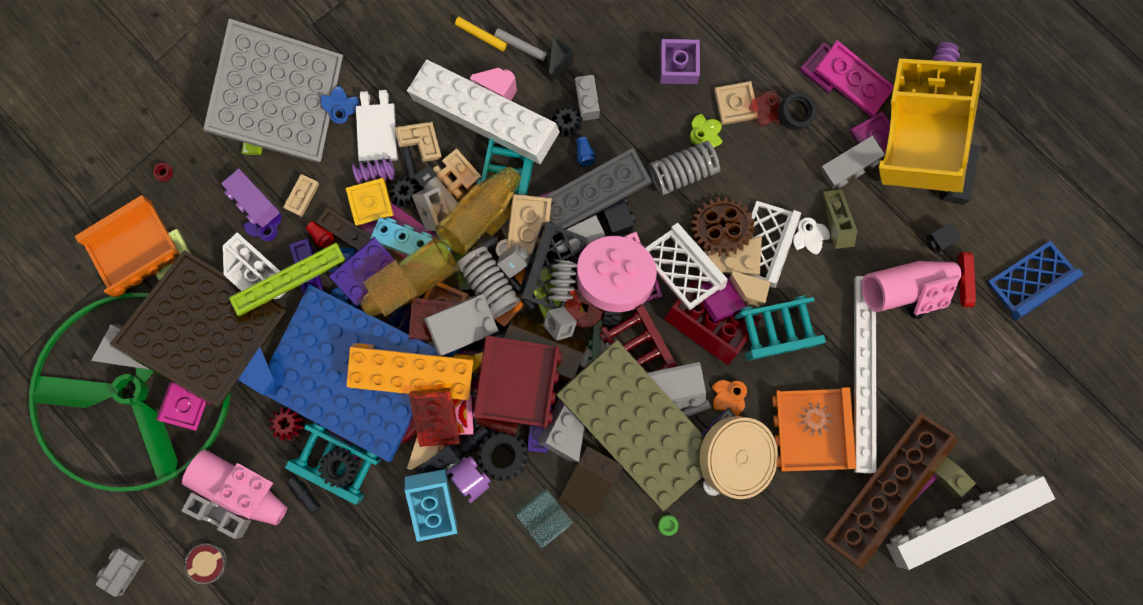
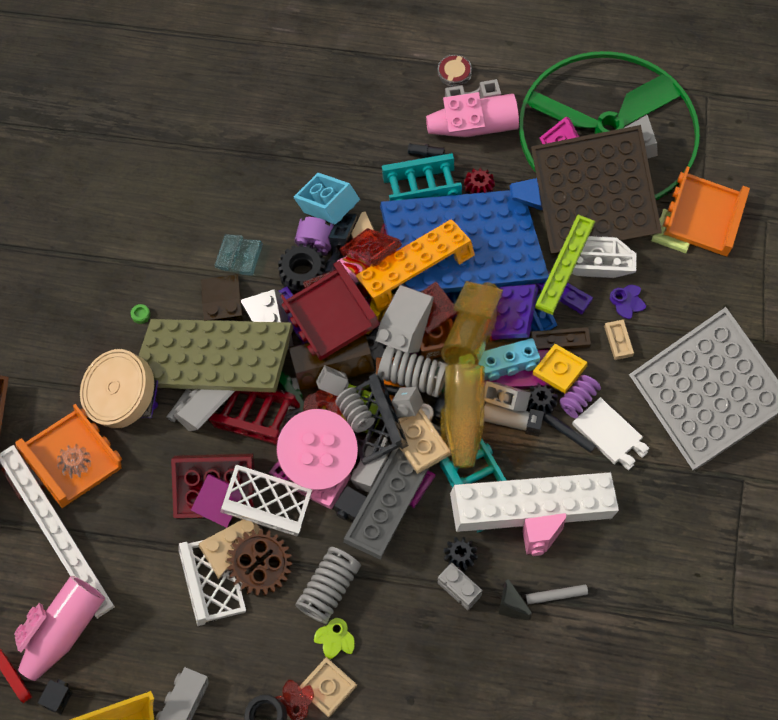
camera: 145 degrees right, 15 degrees down
light grey brick [96,547,145,597] -> none
dark red plate [153,163,173,182] -> none
medium lavender brick [221,168,280,228] -> none
red cone [306,222,334,249] -> none
black tyre [318,448,359,488] -> none
blue plate [321,86,359,124] -> none
tan tile [395,122,441,162] -> none
tan plate [433,148,482,199] -> none
yellow piece [455,17,507,52] -> none
blue cone [576,137,596,167] -> none
medium lavender brick [660,39,700,84] -> none
orange plate [712,380,747,416] -> none
tan slope [729,271,770,309] -> none
teal fence [735,295,826,361] -> none
white plate [793,218,830,255] -> none
olive slope [823,189,858,249] -> none

